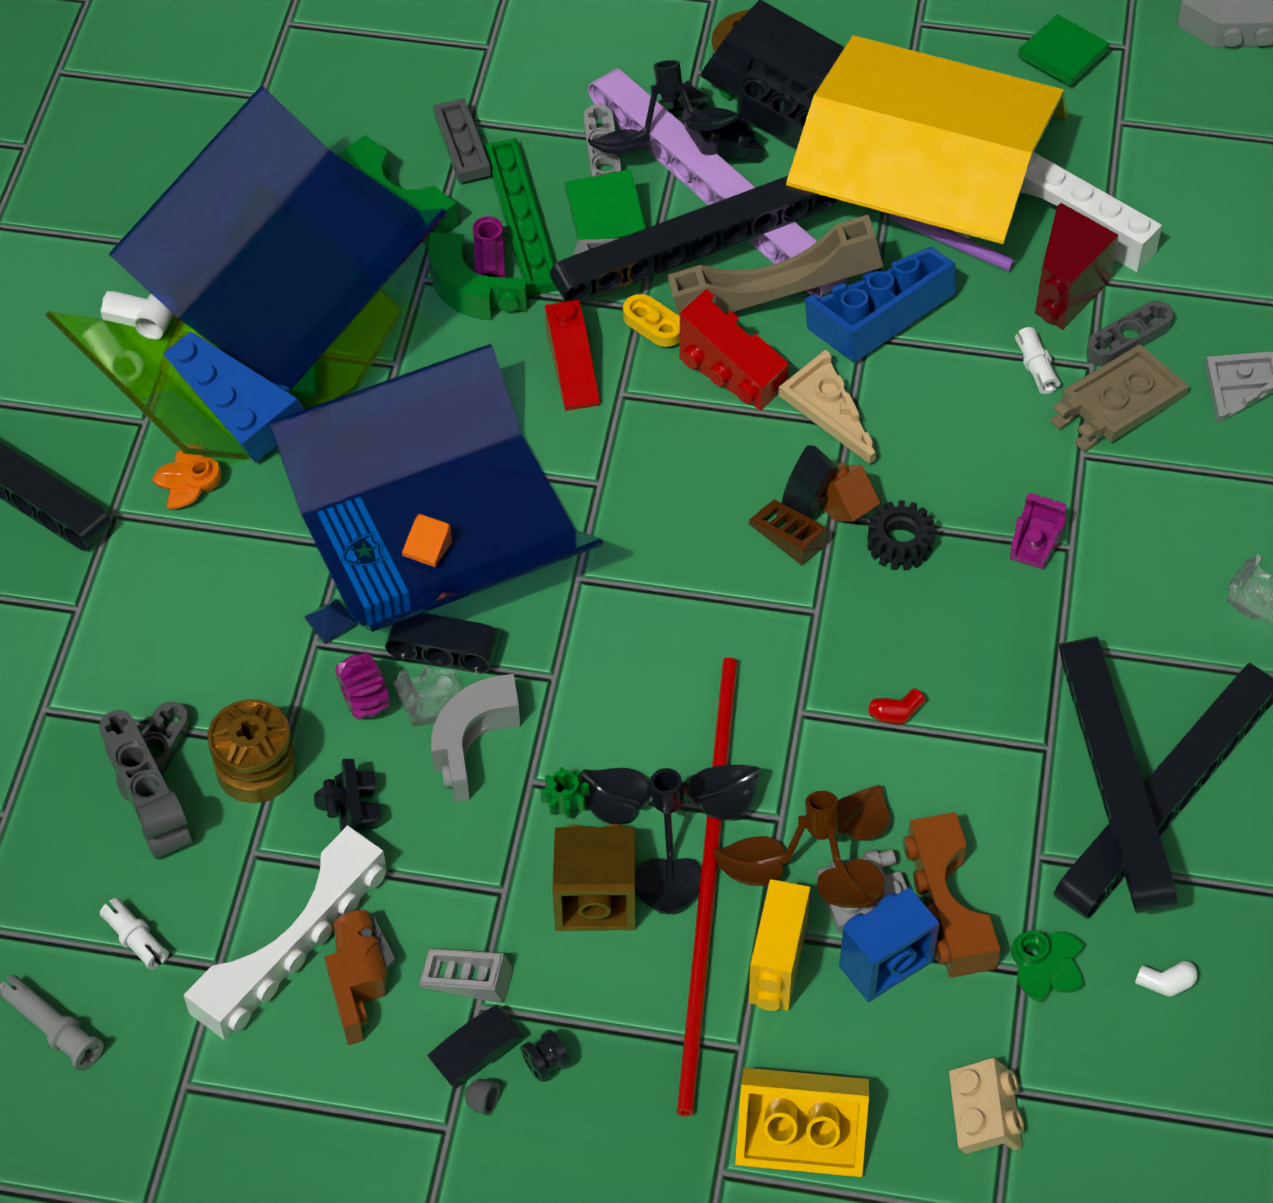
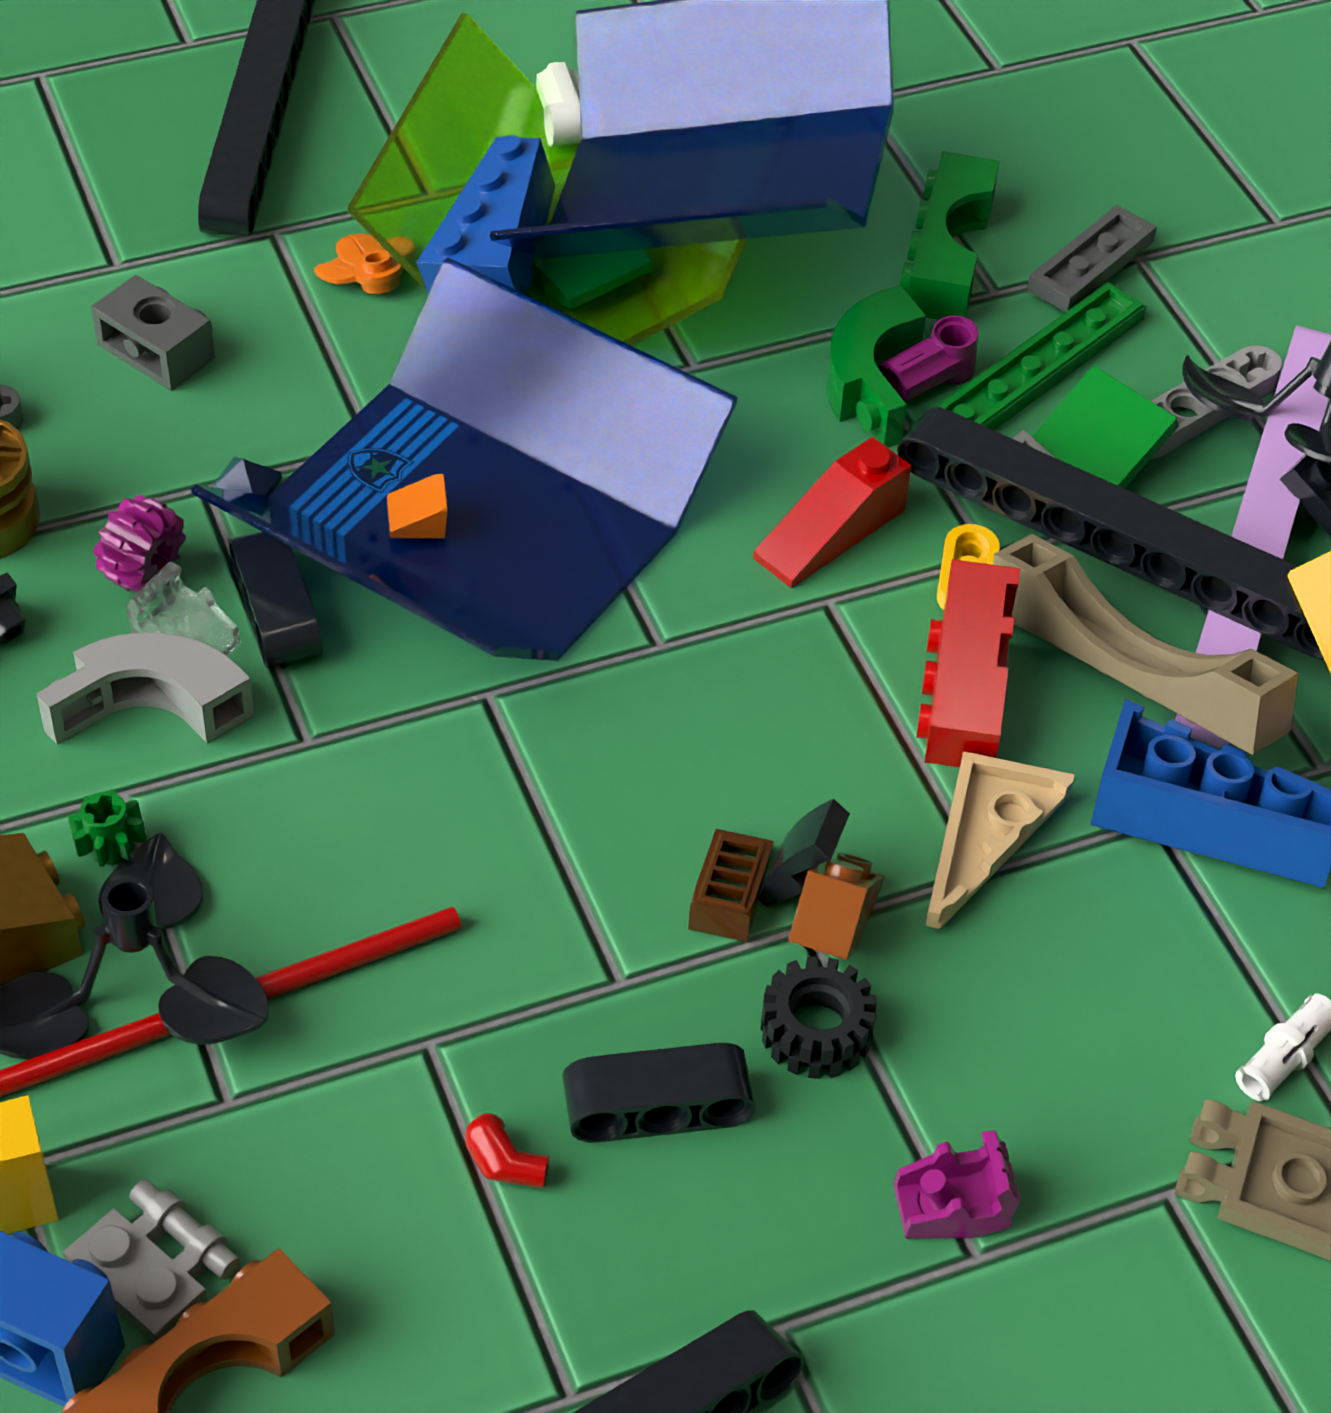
camera: 55 degrees right, 5 degrees down
reddish brown plant [714,785,889,908] -> none
none -> dark grey brick [91,275,215,391]
none -> black beam [562,1043,756,1142]

